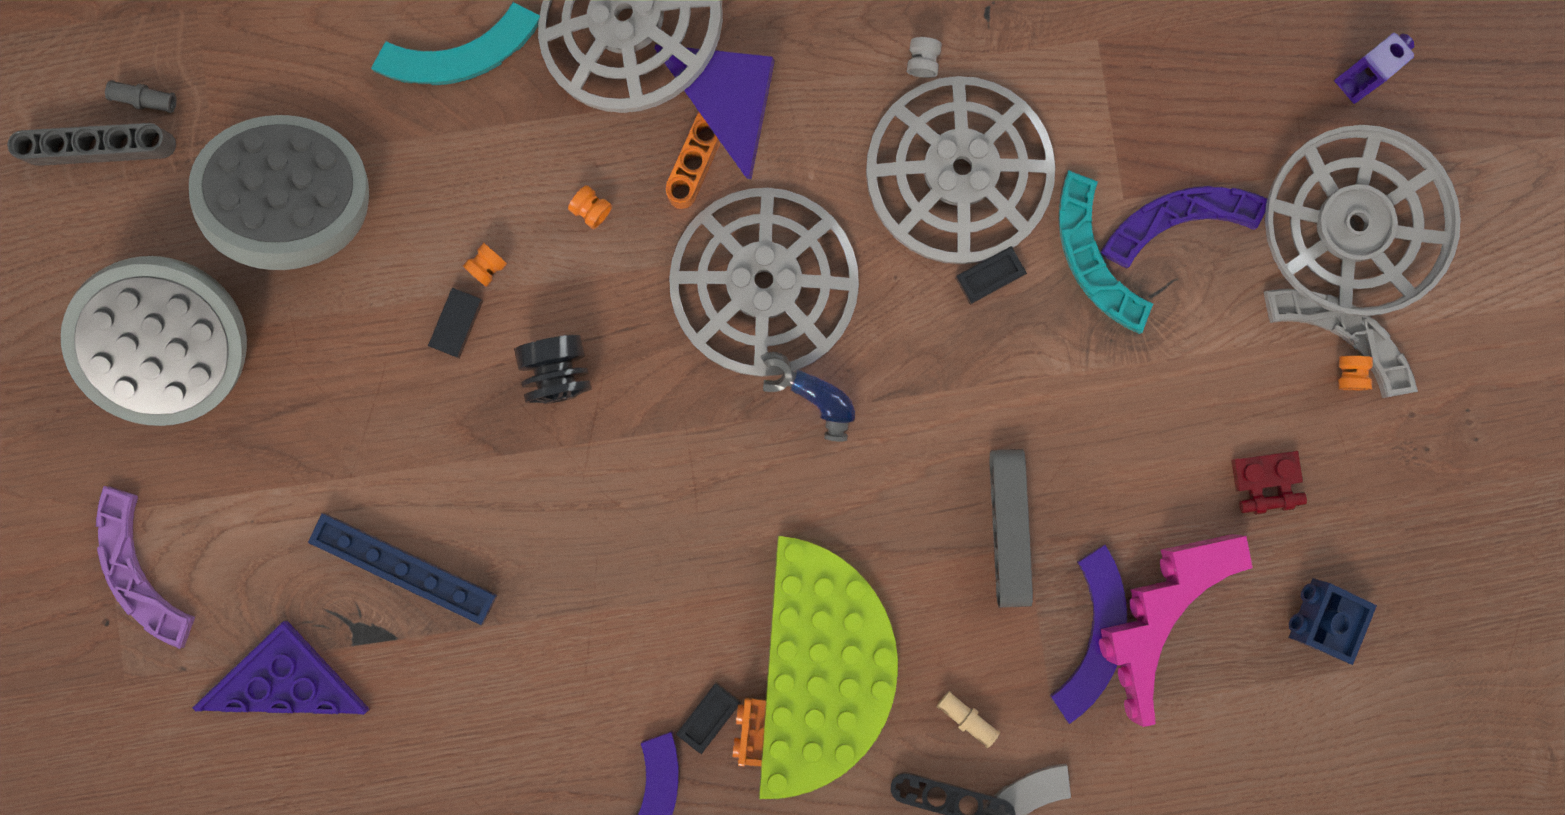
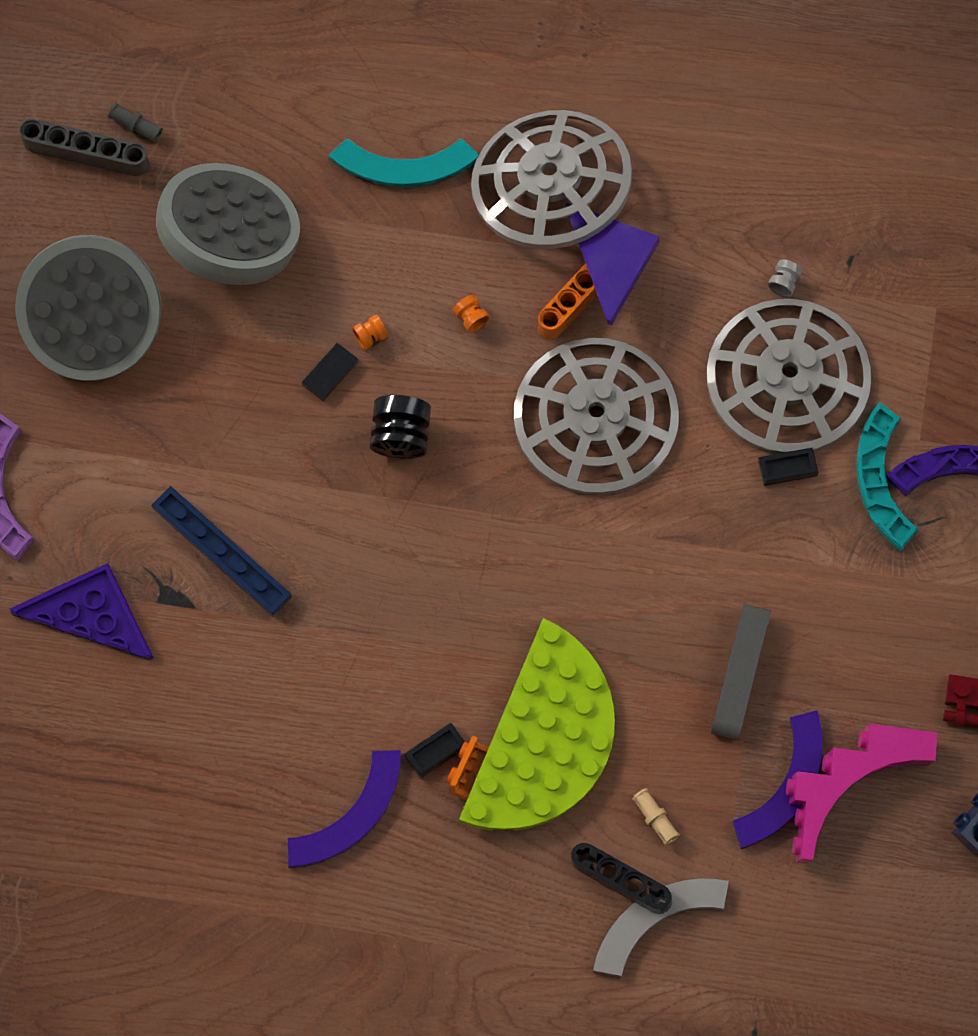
camera: 15 degrees right, 15 degrees down
clear blue piece [761,352,856,442] -> none

